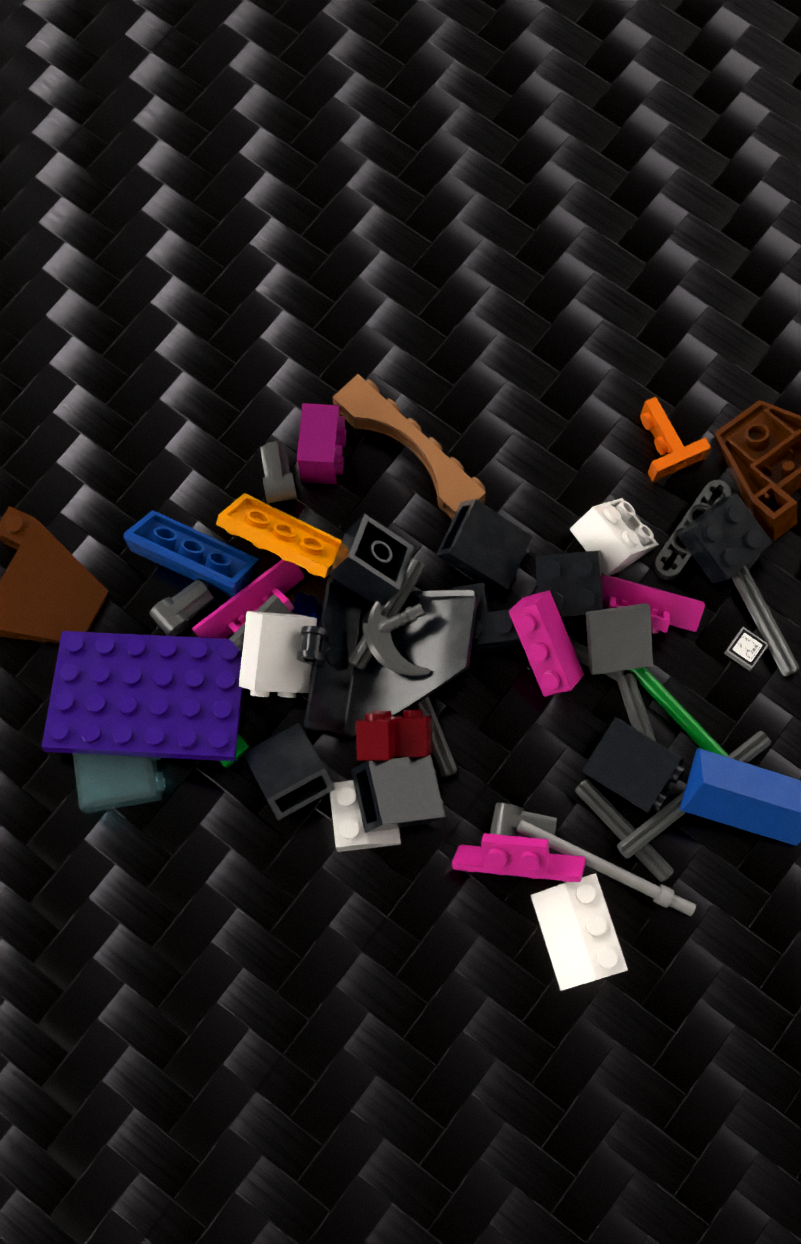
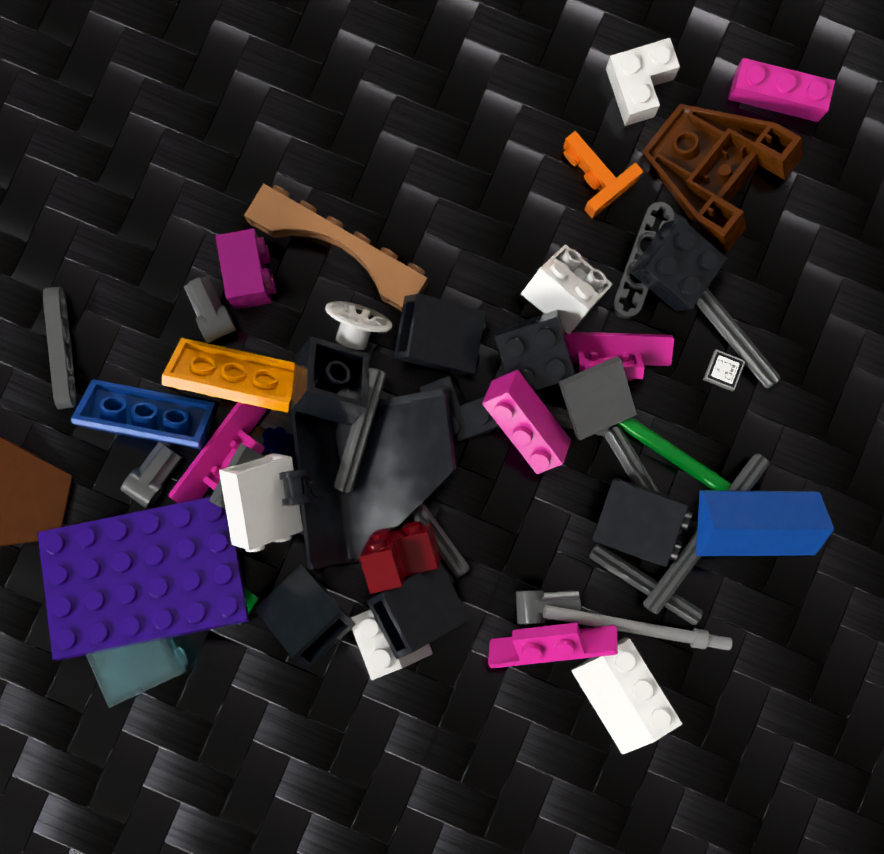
camera: 15 degrees left, 10 degrees up
dark grey piece [363,601,430,676] -> none
none -> dark grey beam [43,286,77,409]
none -> white wheel [325,301,392,350]
none -> white brick [606,38,680,126]

